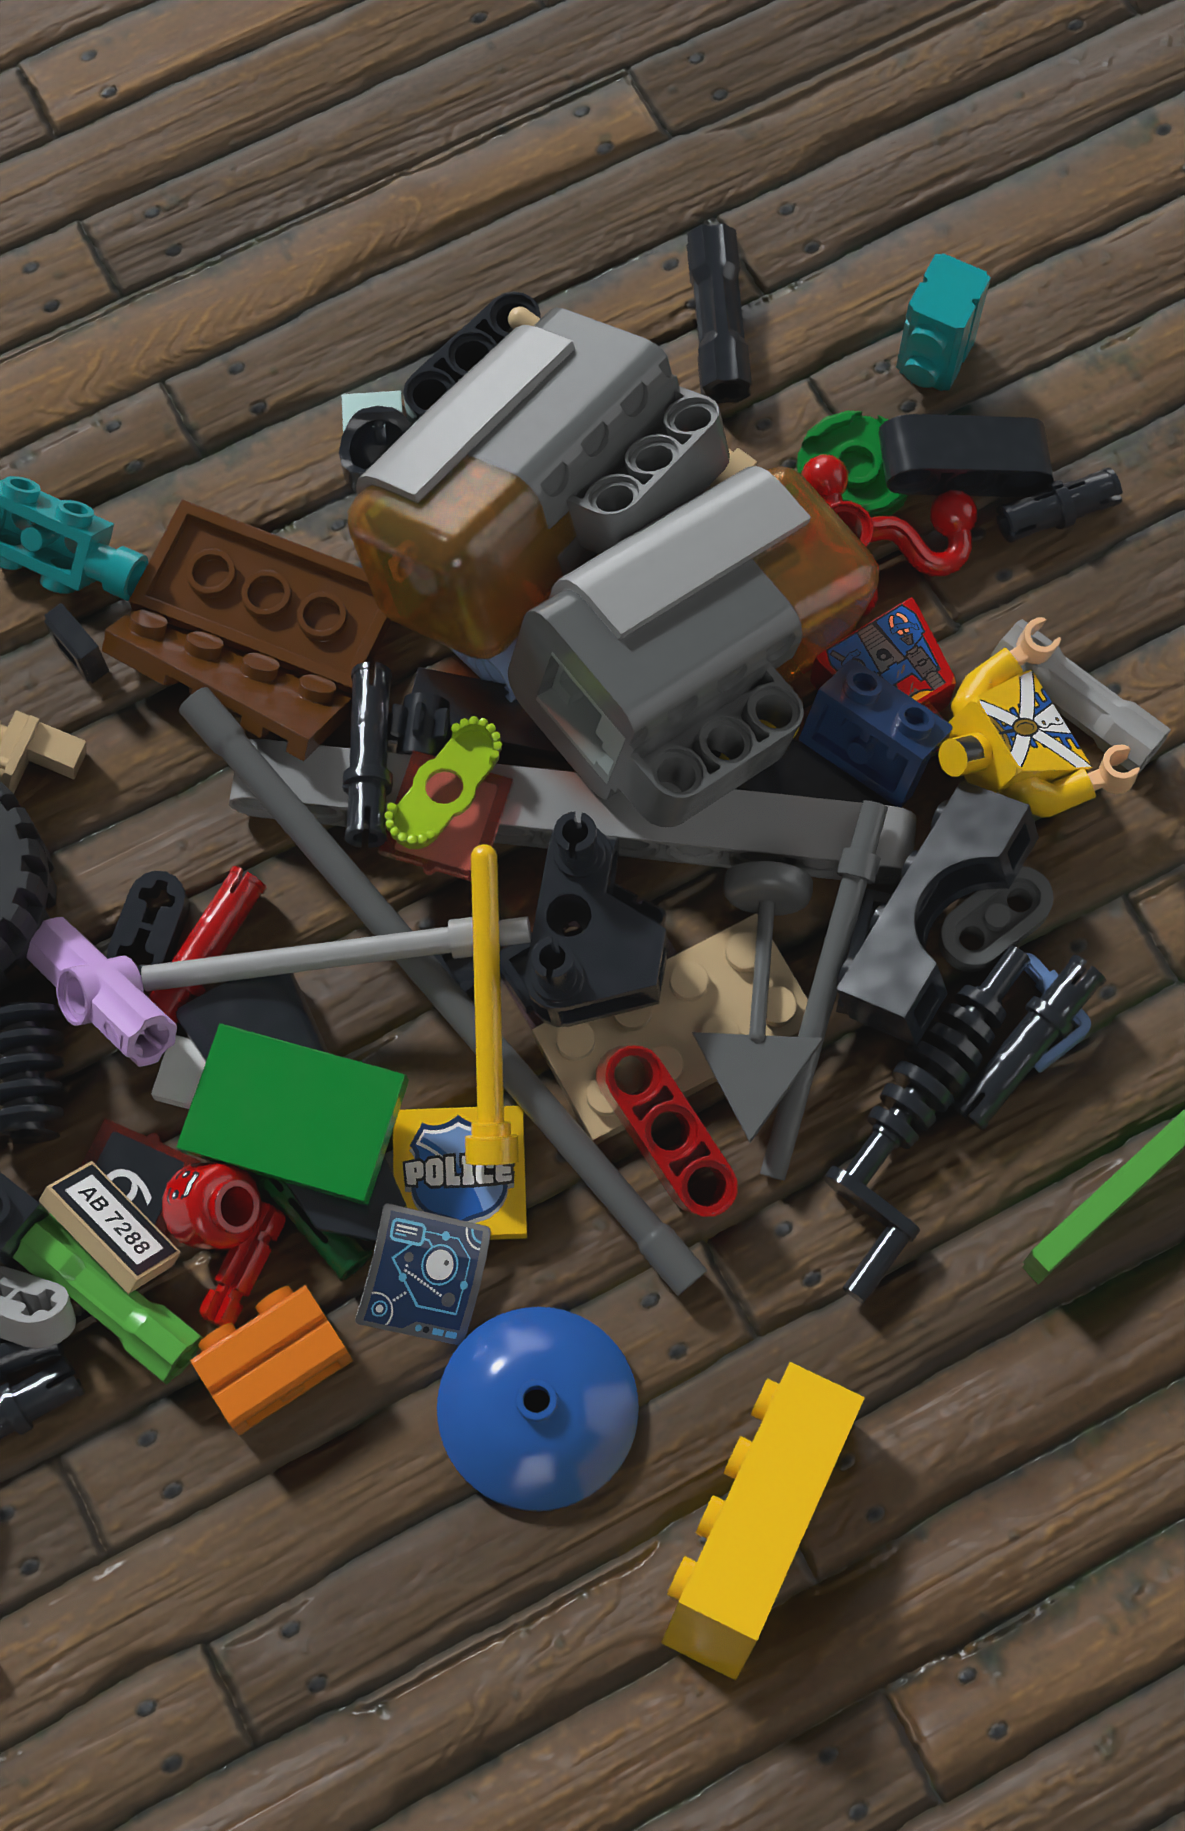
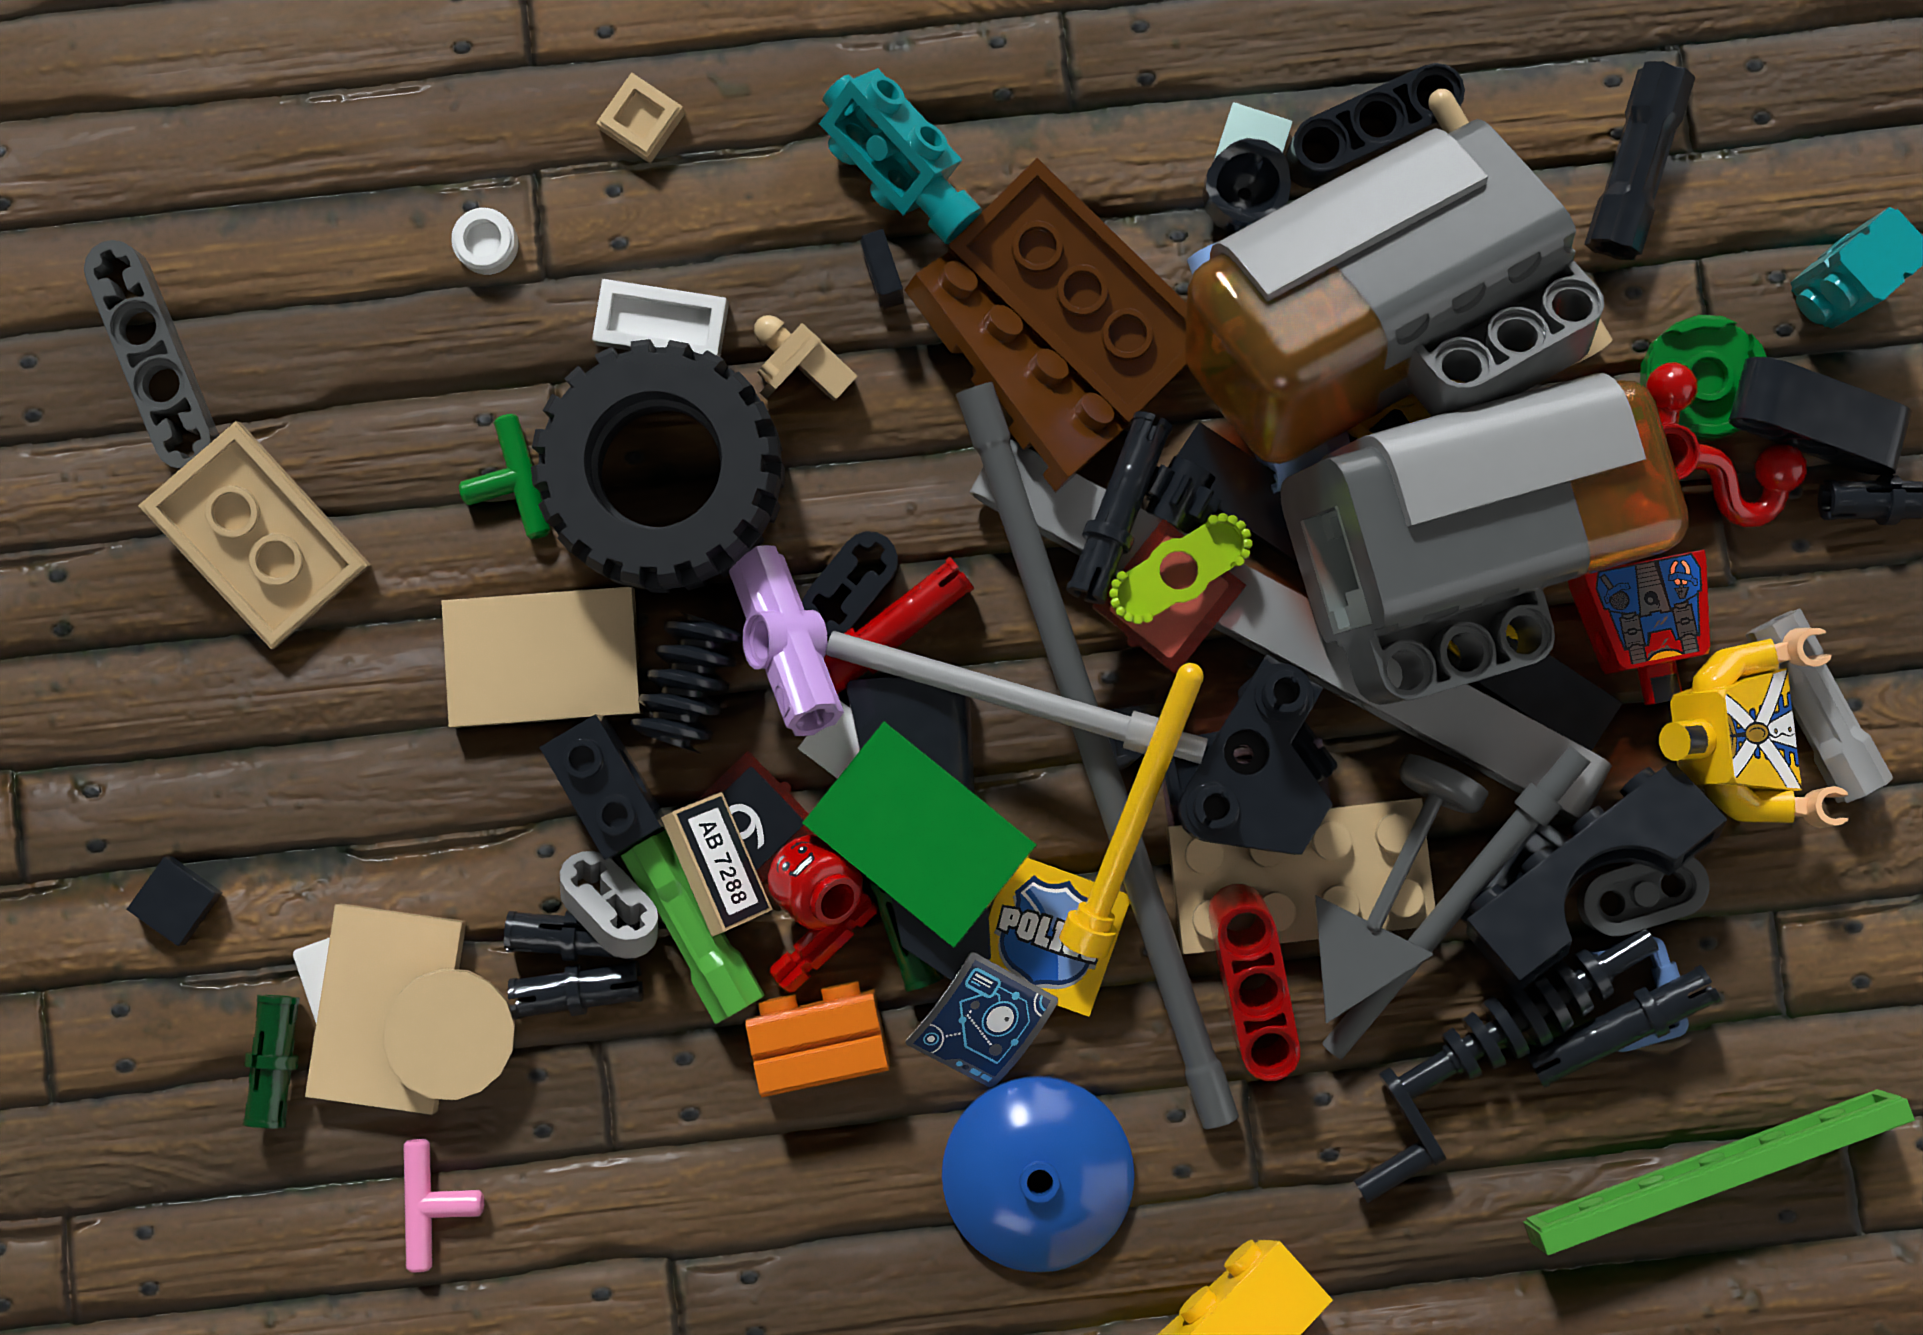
camera: 20 degrees right, 15 degrees up
dark blue bracket [798,660,953,808] -> none

